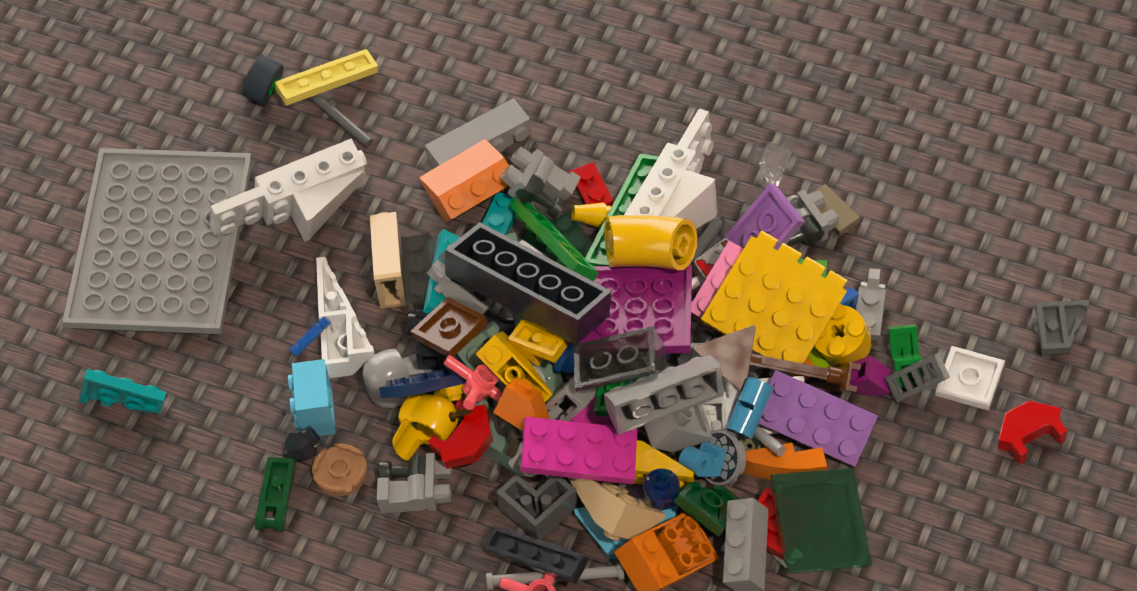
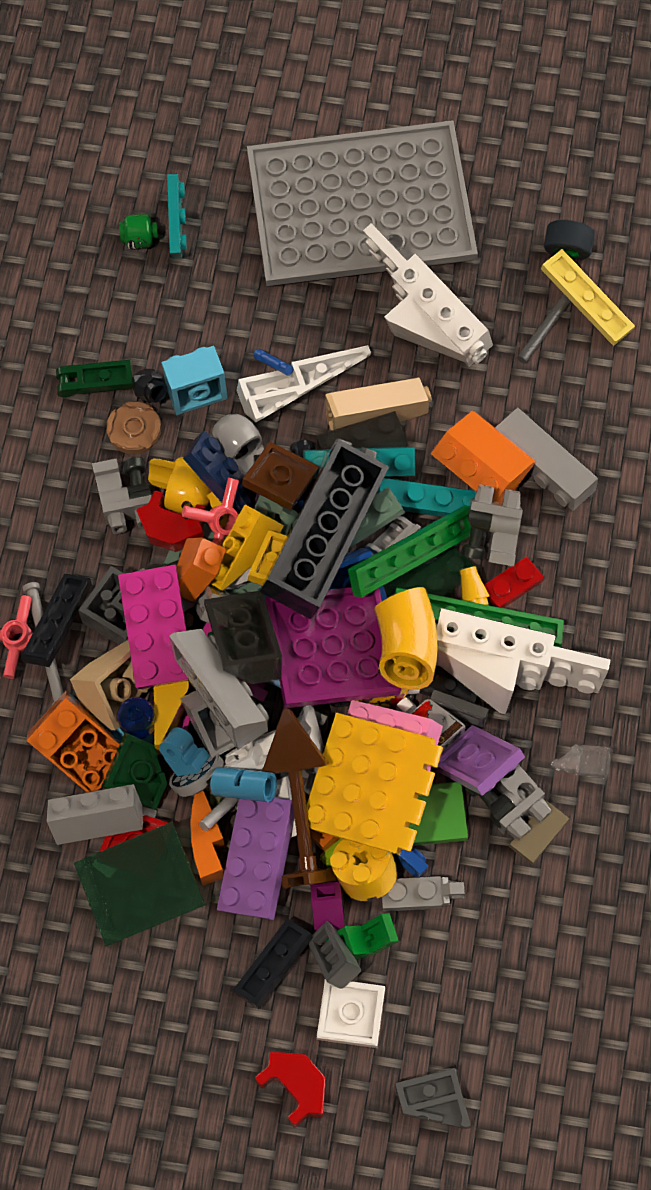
camera: 75 degrees right, 10 degrees up
none -> green head [119,214,158,249]
none -> black plate [233,918,313,1009]

